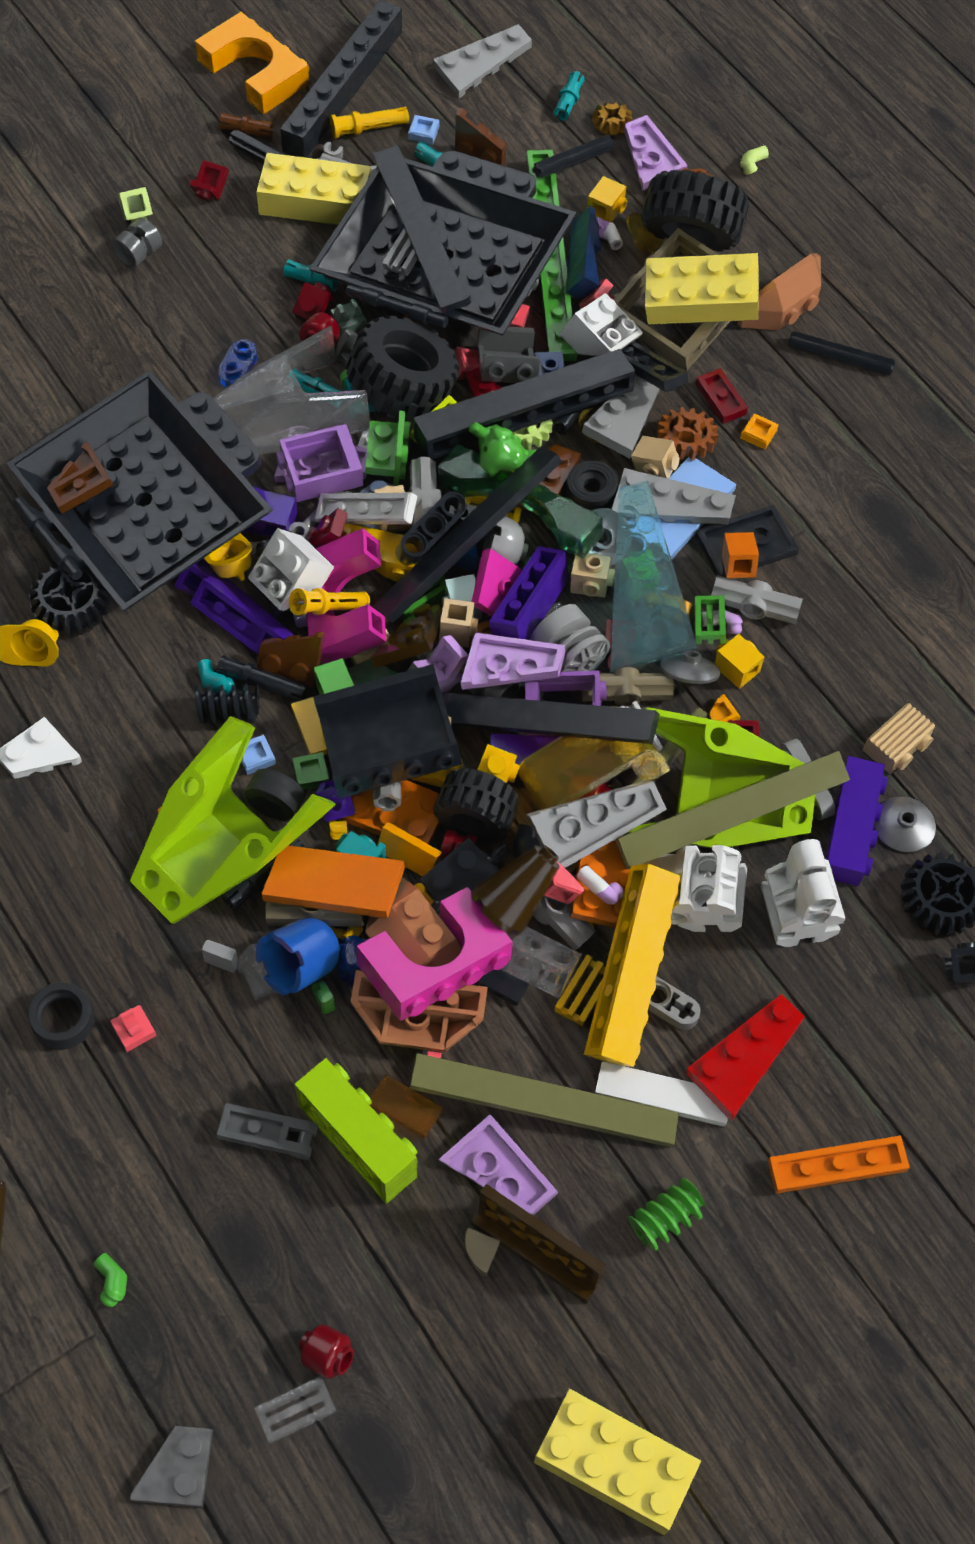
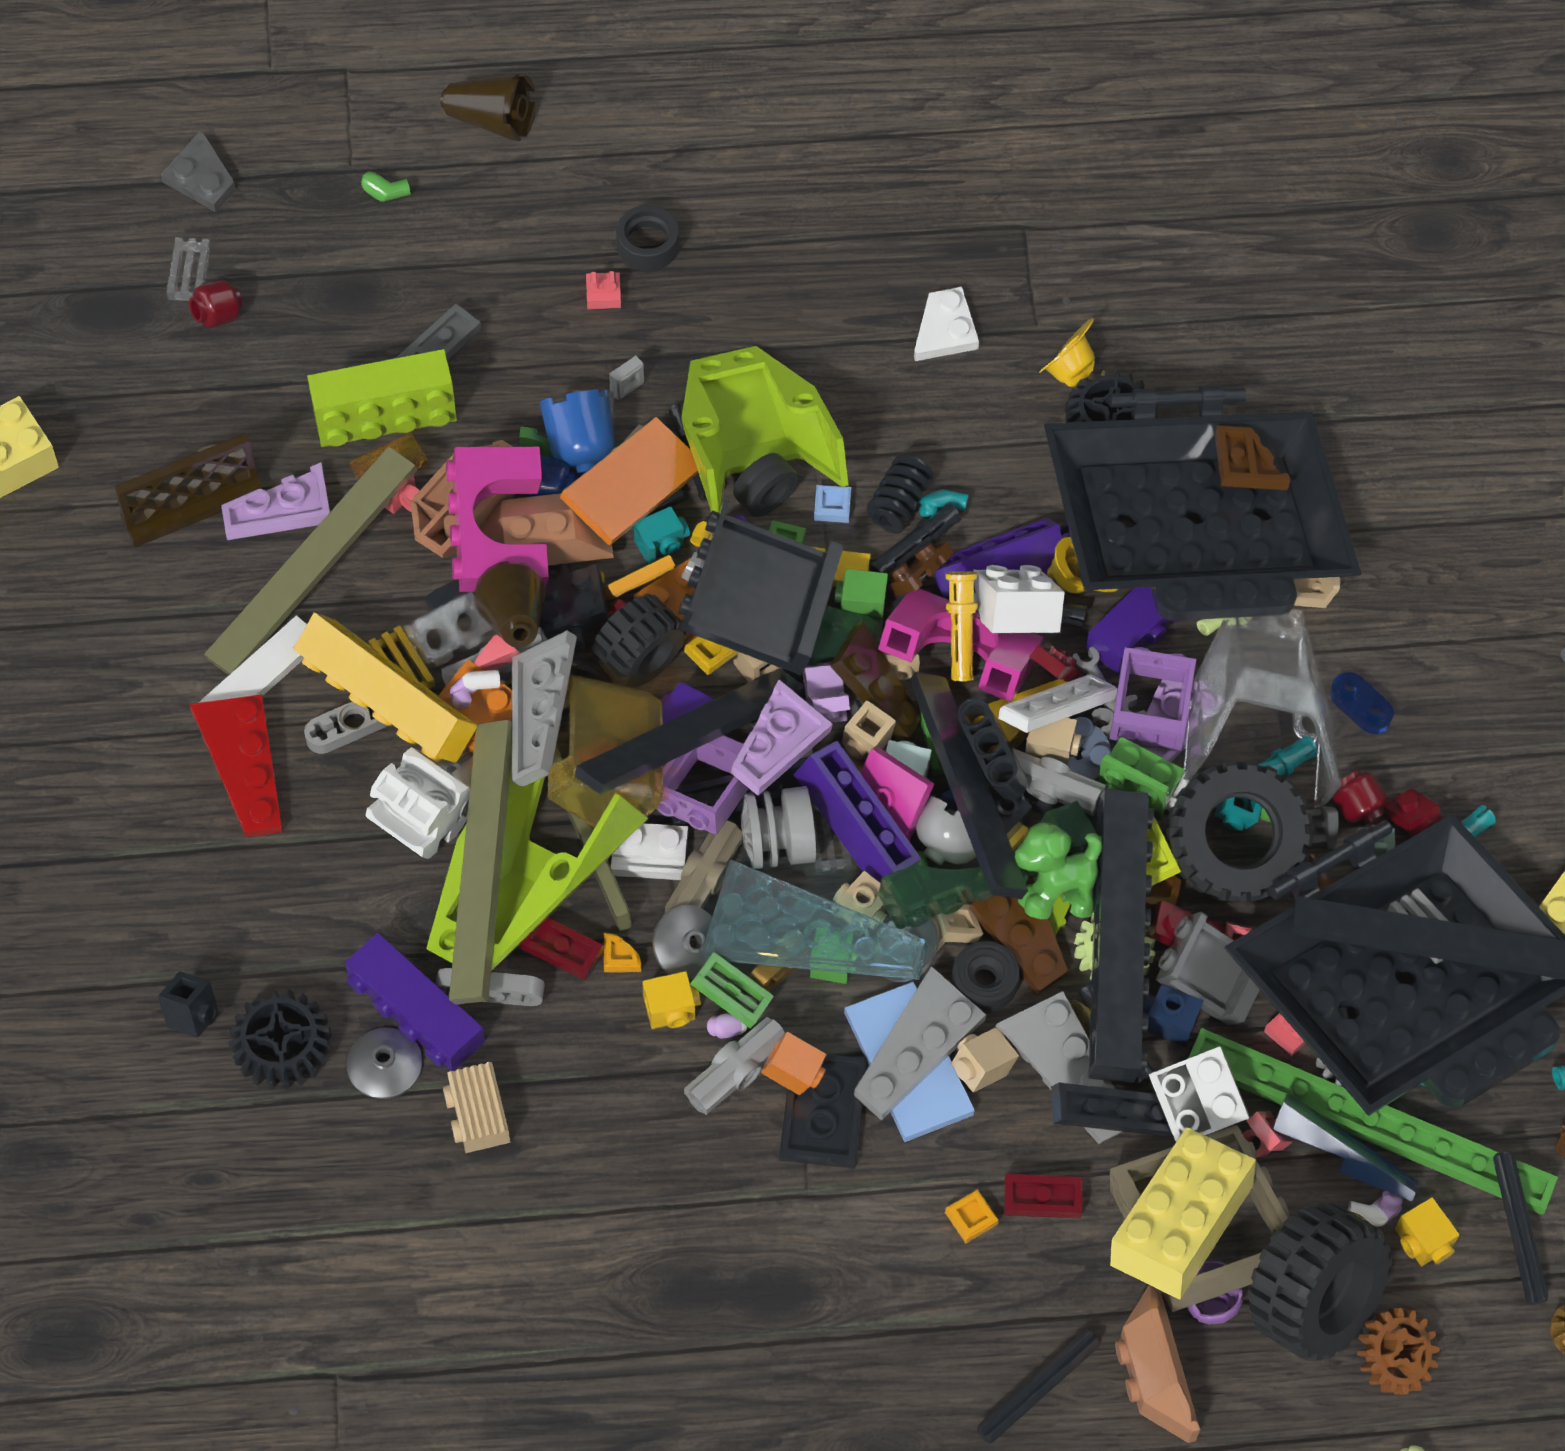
camera: 120 degrees right, 0 degrees up
yellow brick [478,744,520,783] -> none
lavender wing [624,115,688,191] -> none
bright green piece [628,1178,705,1252] -> none
dark orange gear [657,407,718,460] -> none
white connector [761,839,845,947] -> none
orange plate [768,1135,910,1194] -> none

